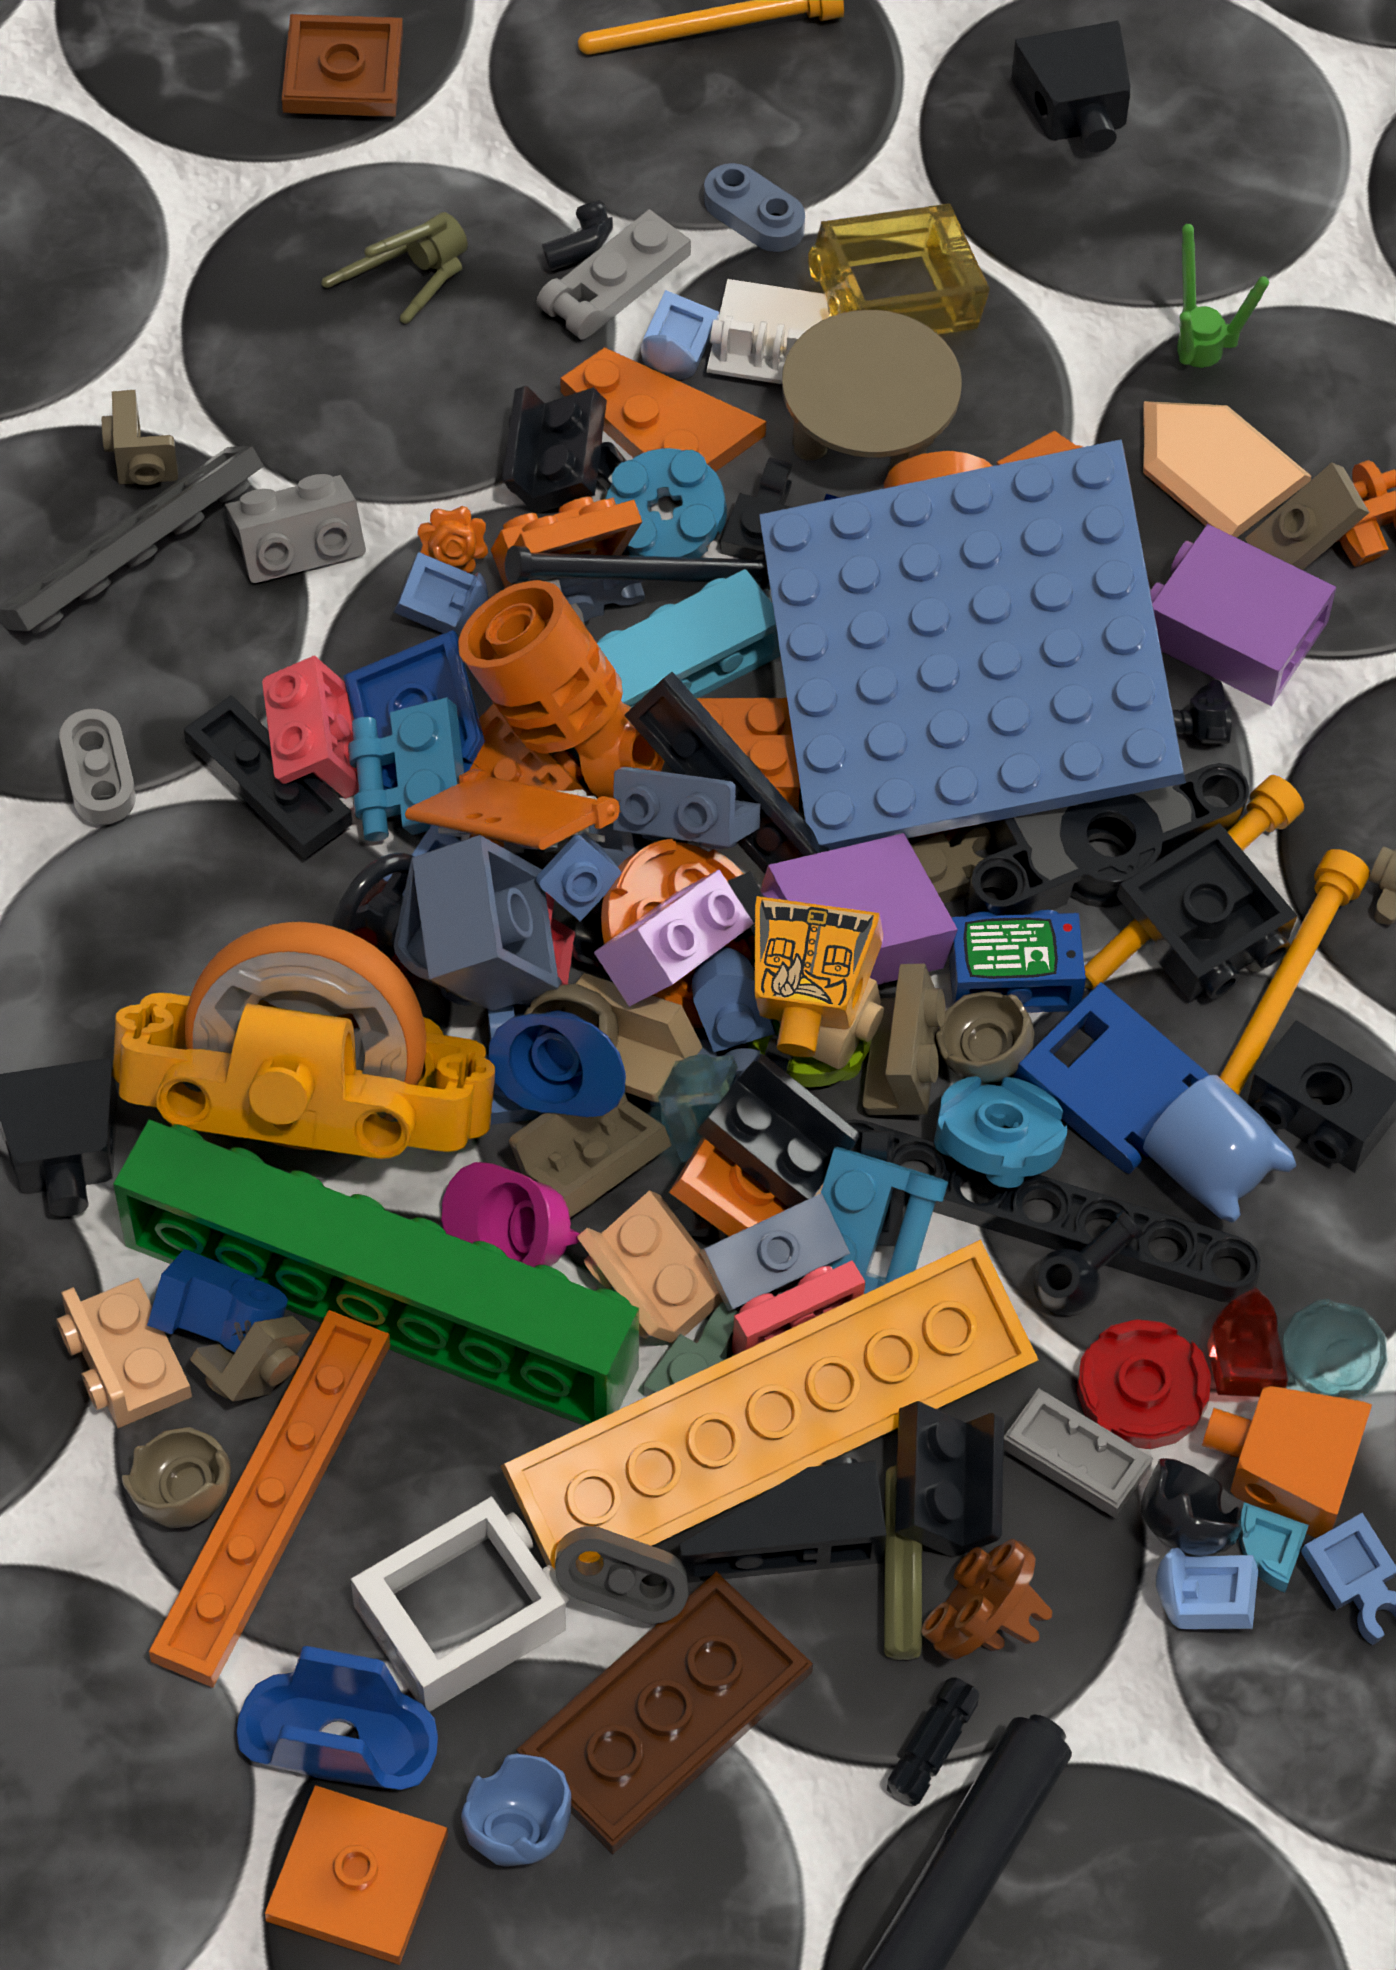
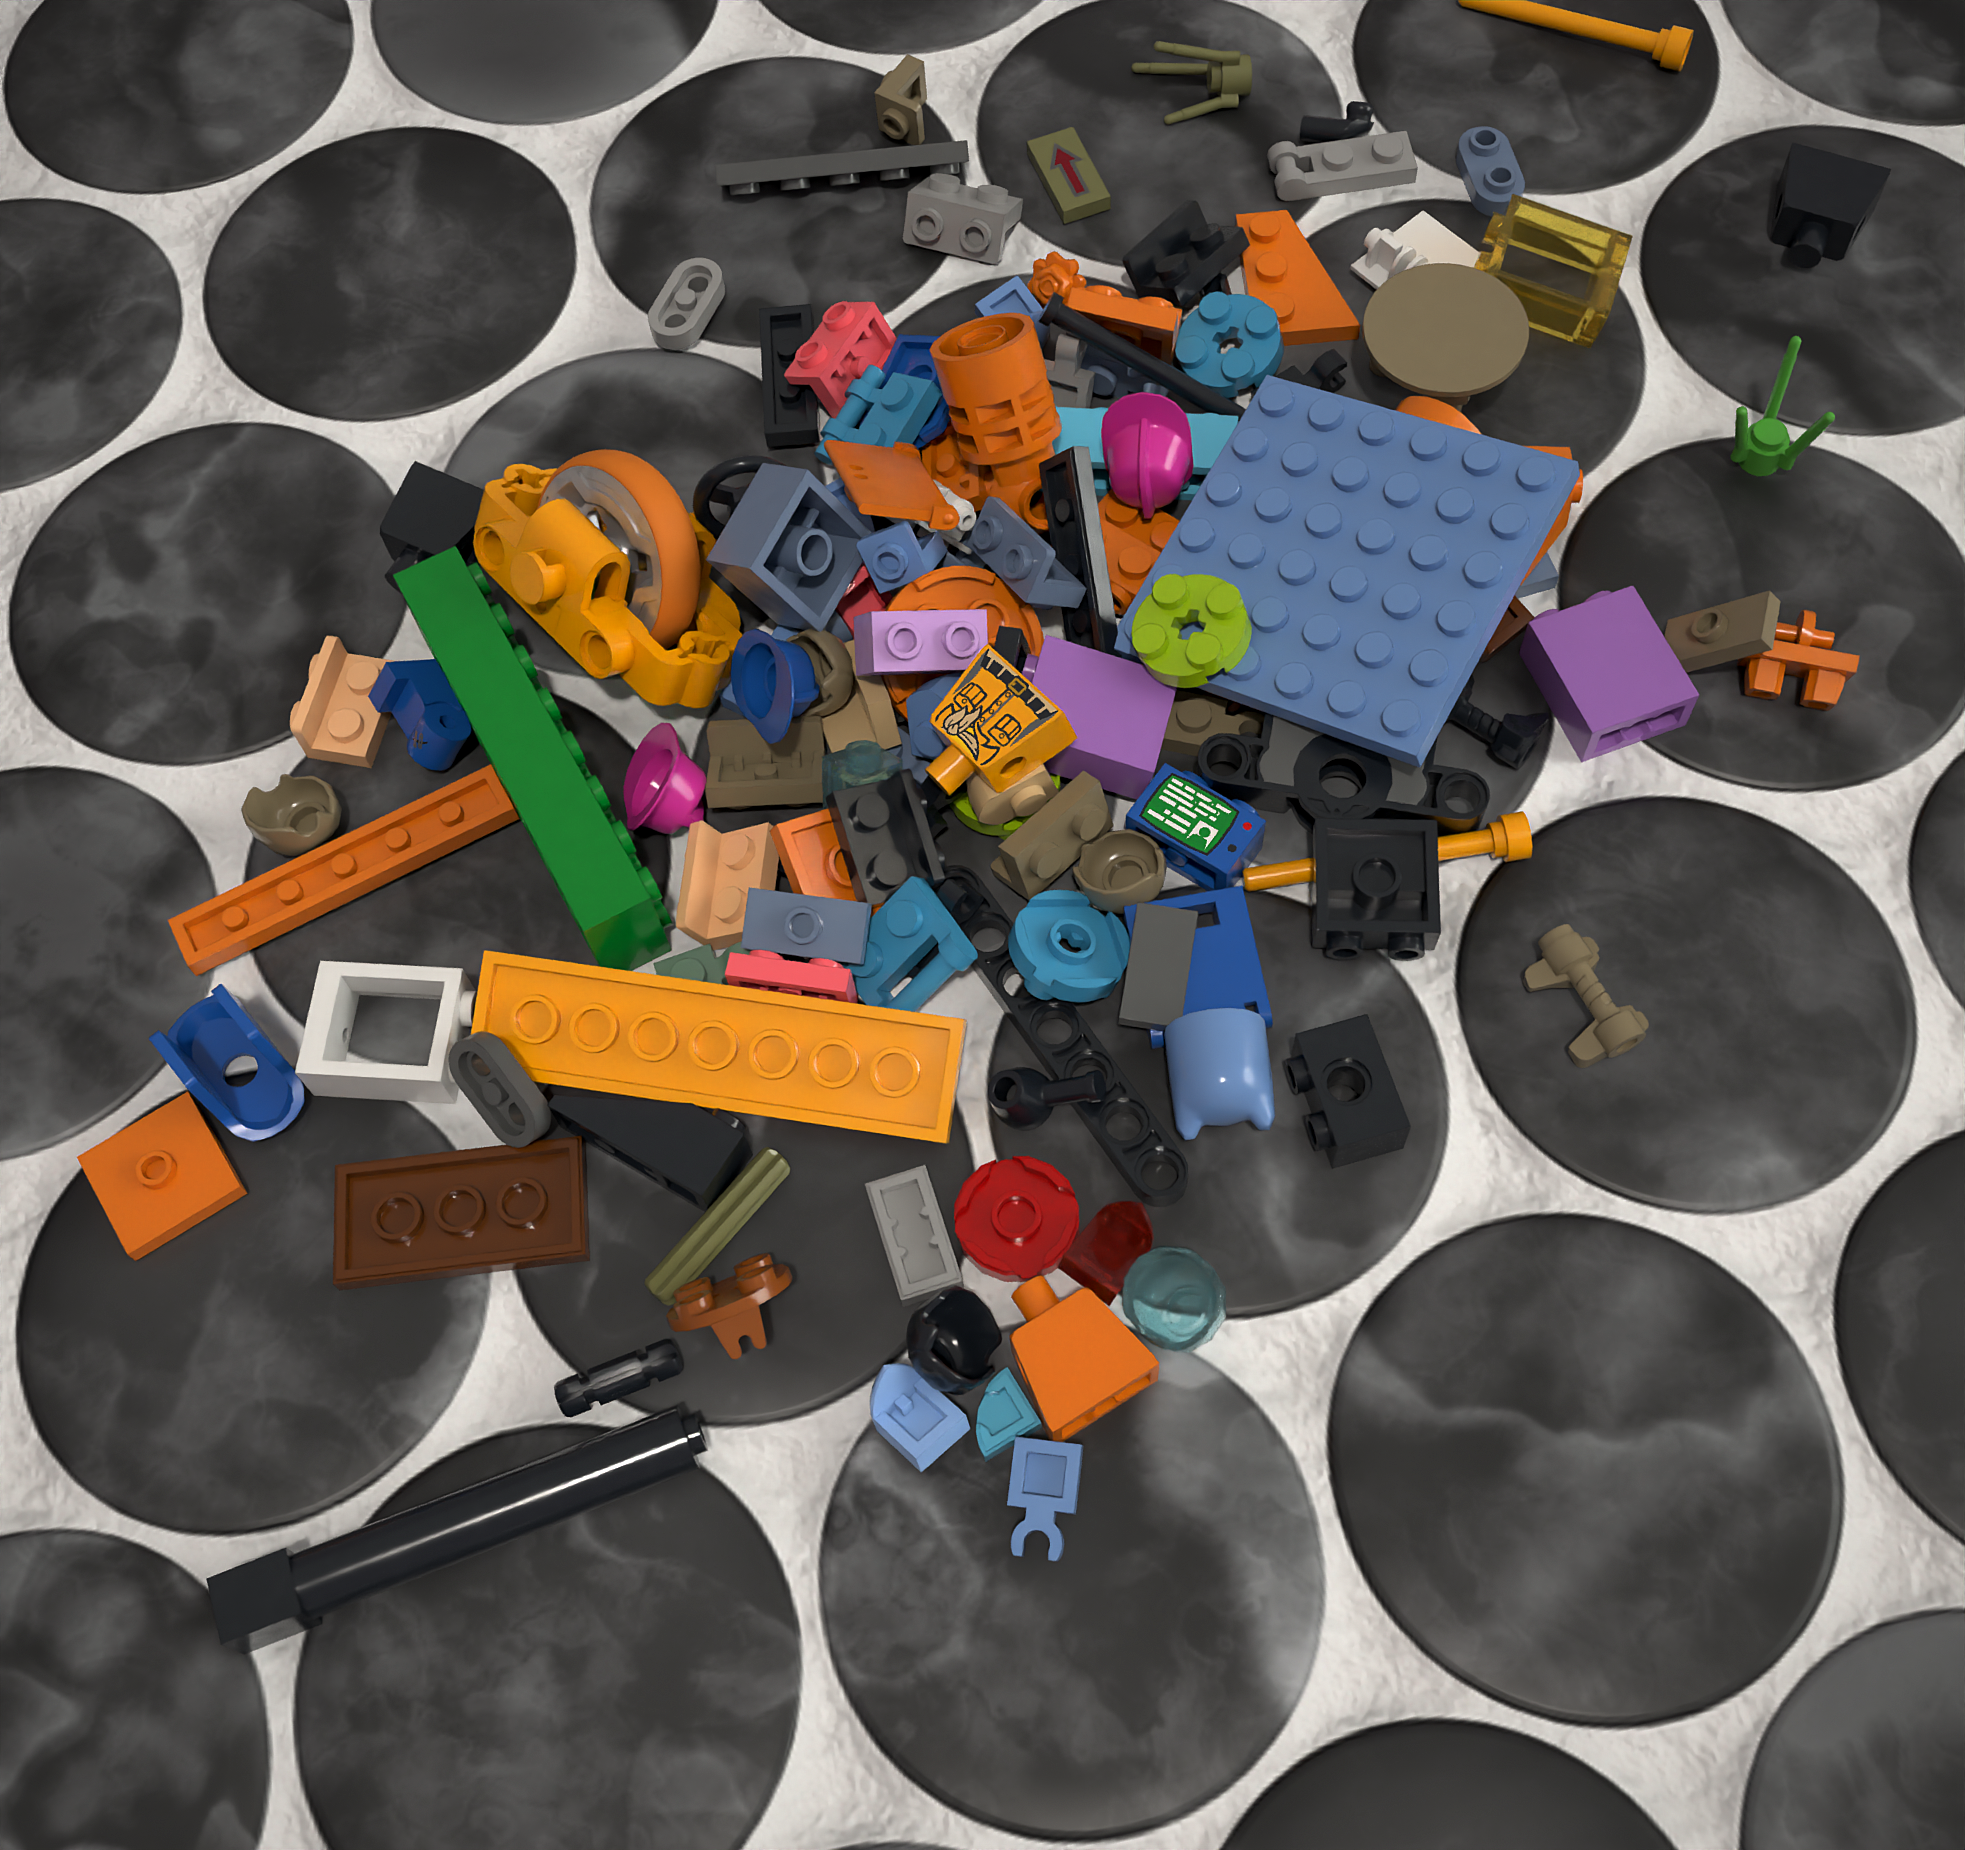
camera: 45 degrees right, 5 degrees up
dark tan bracket [190,1316,310,1401] -> none
medium blue hair [461,1753,571,1867] -> none
light blue plate [641,290,719,380] -> none
black bracket [895,1401,1004,1558] -> none
light nougat tile [1143,401,1312,538] -> none
light orange piece [1219,849,1370,1095] -> none
none -> olive tile [1027,127,1111,224]
none -> dark pink piece [1101,392,1194,519]
none -> dark grey tile [1118,902,1198,1031]
none -> lime plate [1131,574,1252,688]

